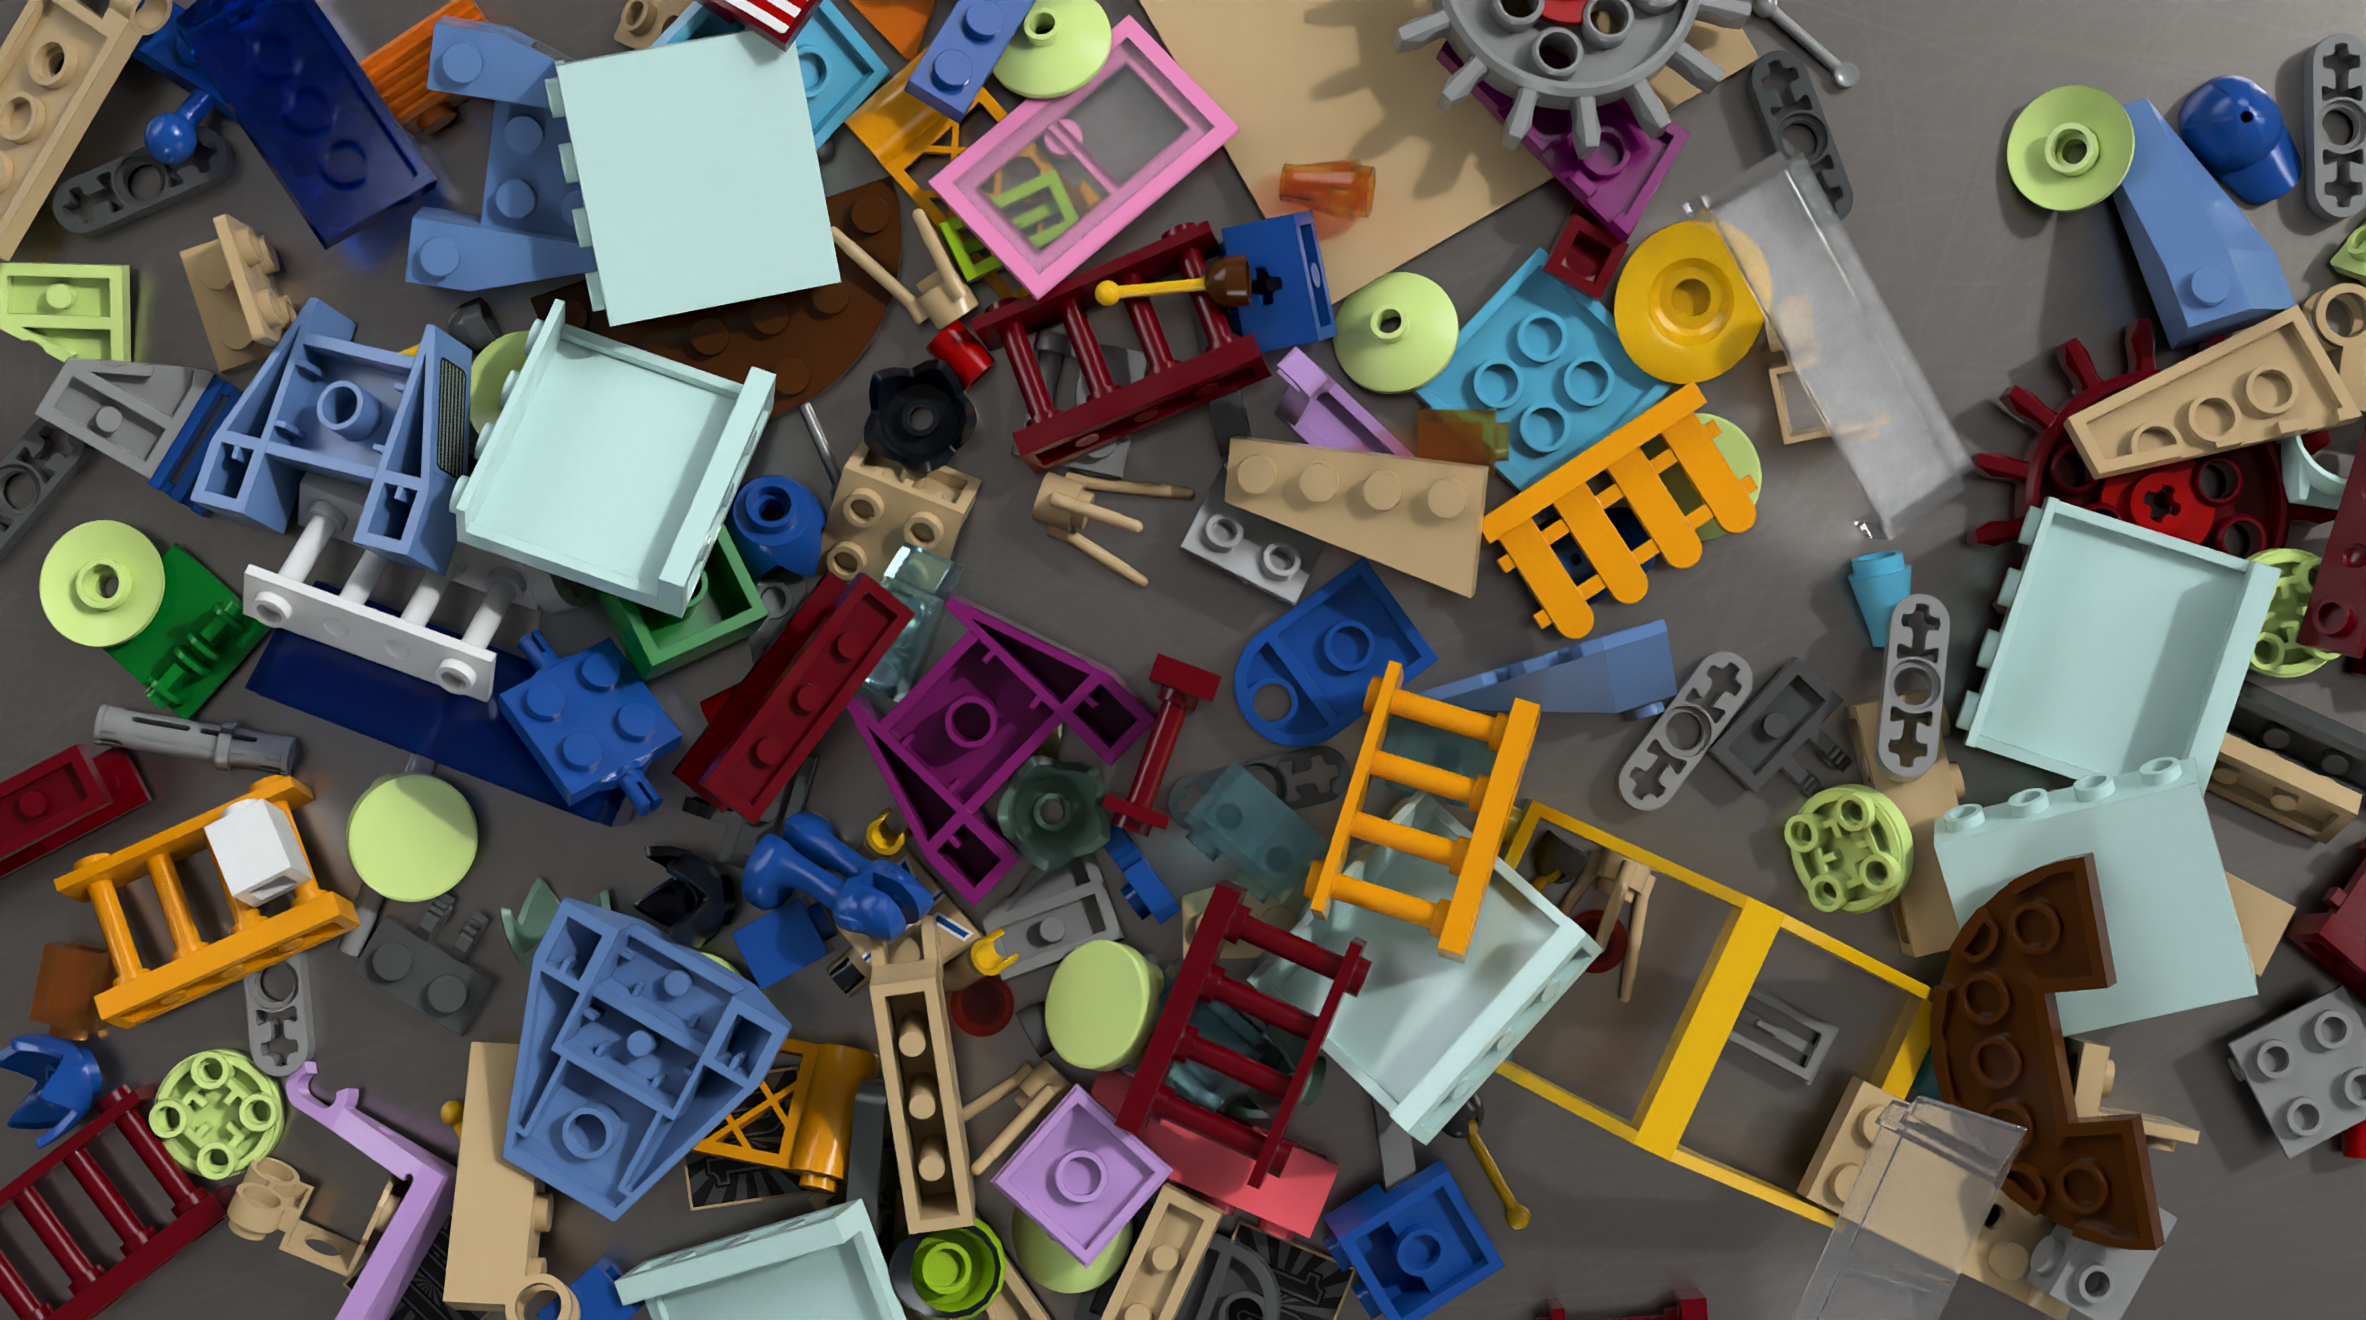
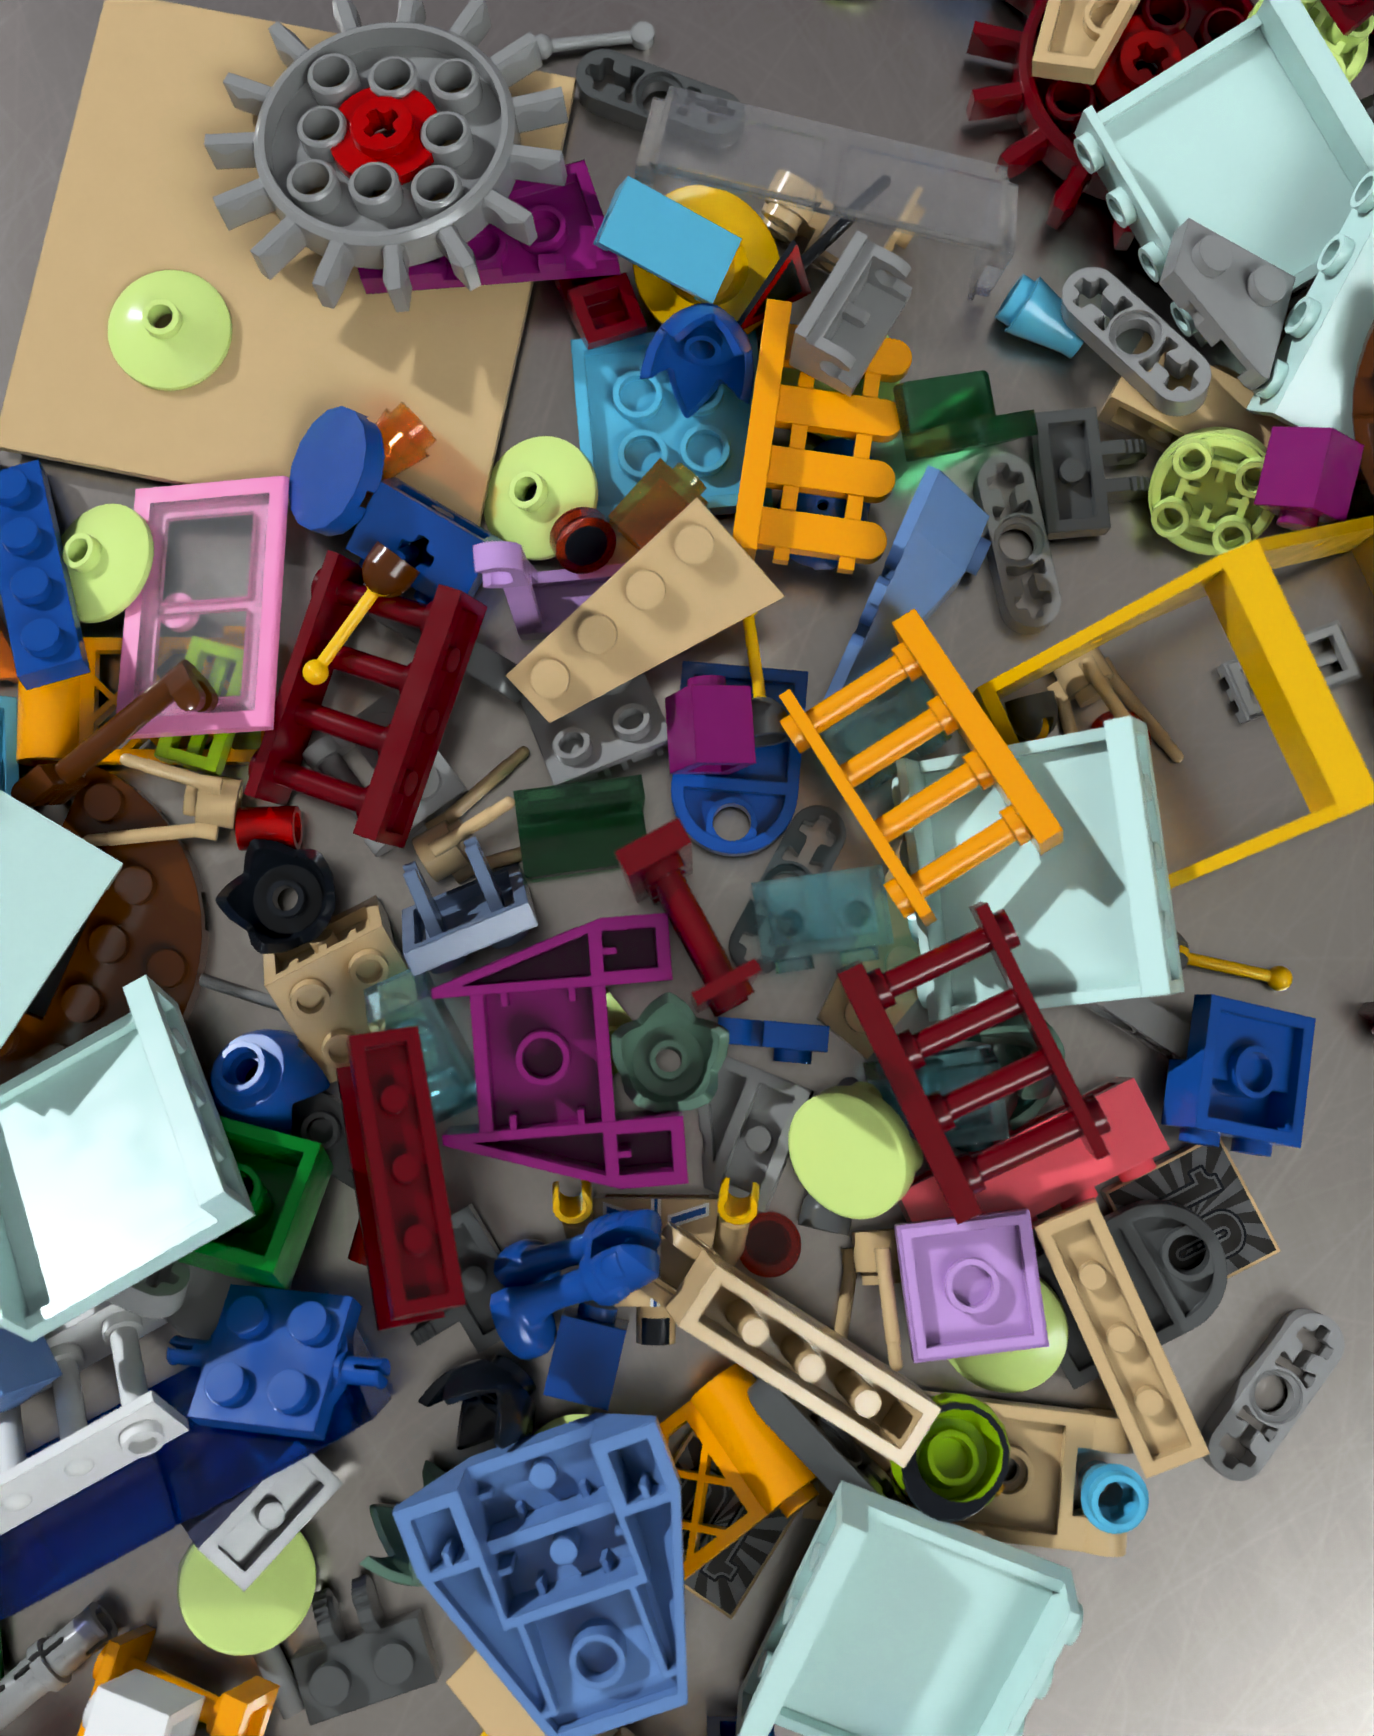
camera: 45 degrees left, 5 degrees down
none -> reddish brown hinge [11,659,218,806]
none -> light grey panel [181,1433,343,1592]
none -> blue tile [289,406,385,537]
none -> sand blue plate [402,836,538,977]
none -> clear green panel [513,774,646,880]
none -> clear red tile [550,507,616,574]
none -> medium azure hinge [593,176,742,304]
none -> blue piece [640,303,754,418]
none -> magenta brick [665,675,756,775]
none -> black piece [737,180,890,330]
none -> hinge [742,611,790,747]
none -> light grey hinge [789,230,913,397]
none -> clear green panel [893,370,1038,462]
none -> light grey wing [1159,218,1296,391]
none -> magenta brick [1254,426,1364,531]

